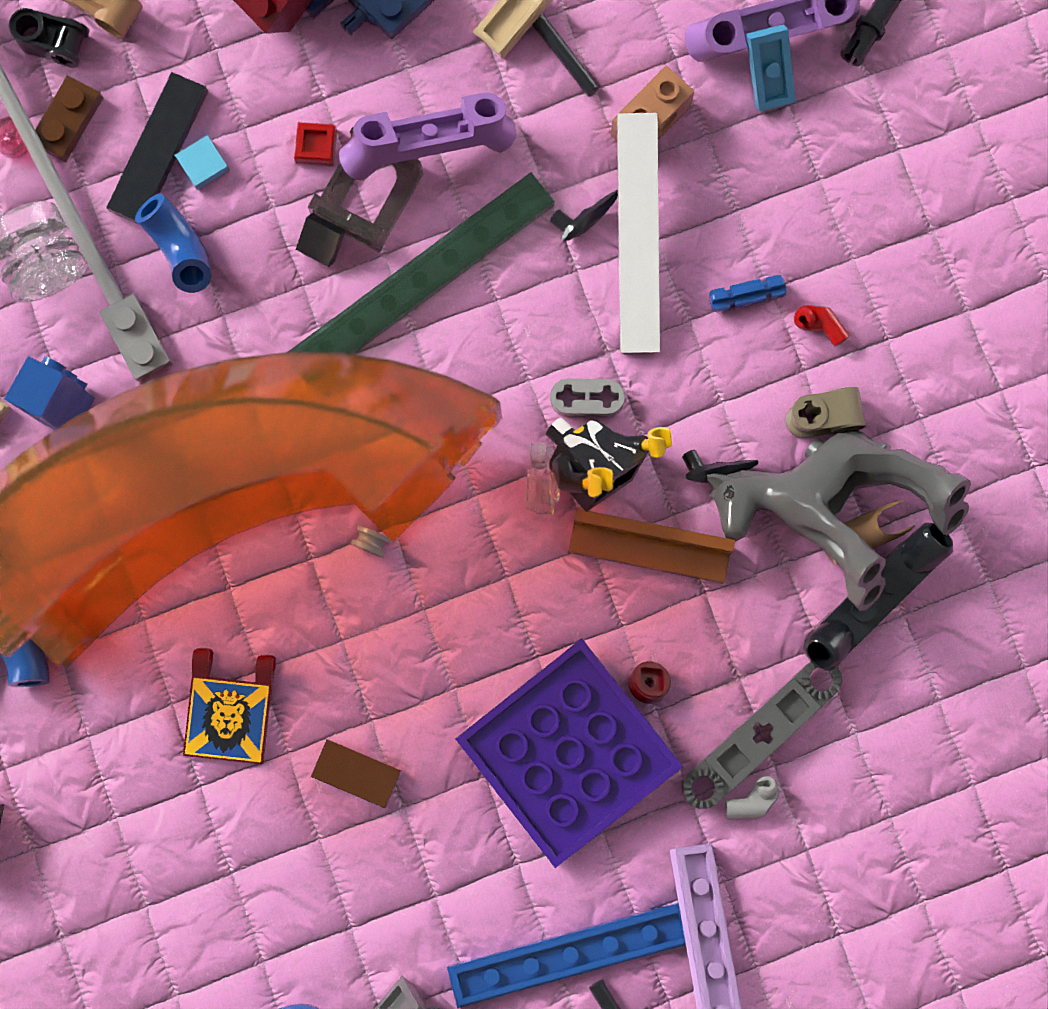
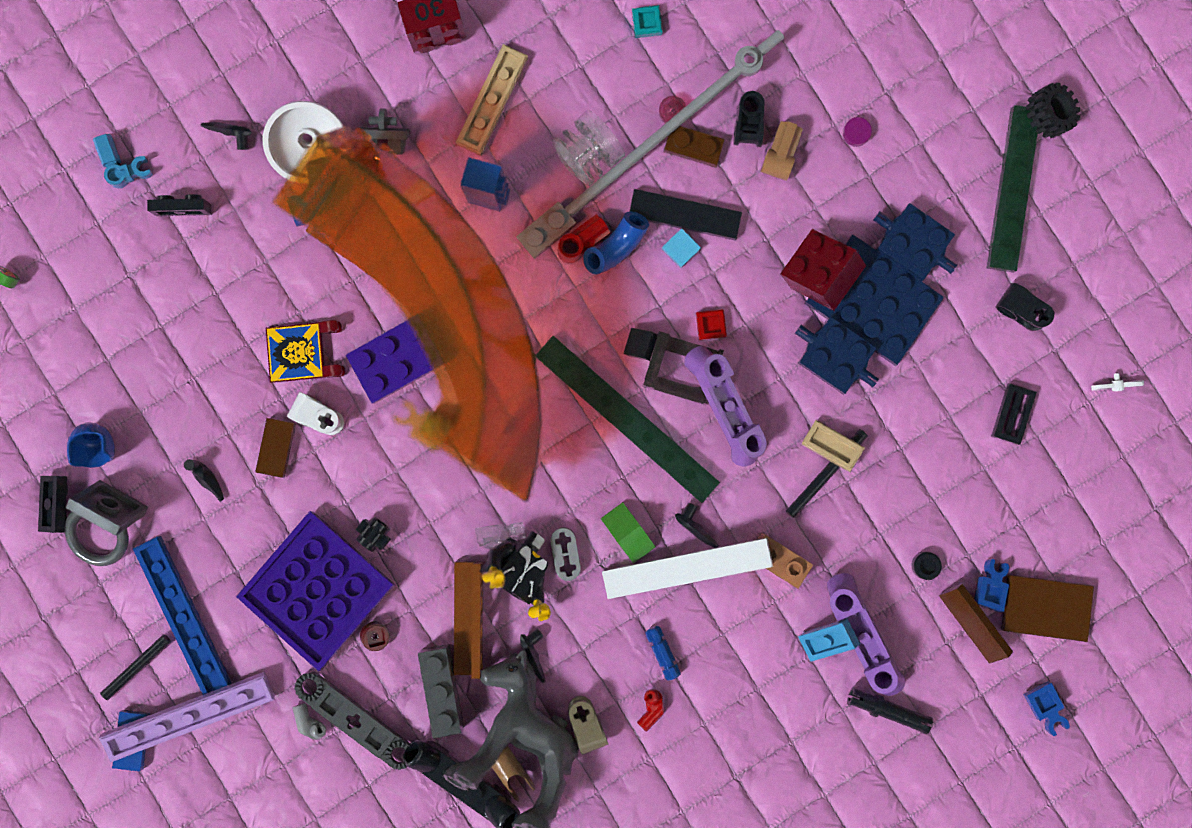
camera: 70 degrees right, 5 degrees up
none -> black bar [184,459,224,502]
none -> white piece [287,392,345,435]
none -> dark purple plate [346,314,446,404]
none -> black gear [355,517,391,552]
none -> clear yellow plate [393,401,453,453]
none -> dark grey brick [418,644,464,738]
none -> red piece [557,214,611,264]
none -> bright green slope [600,502,655,564]

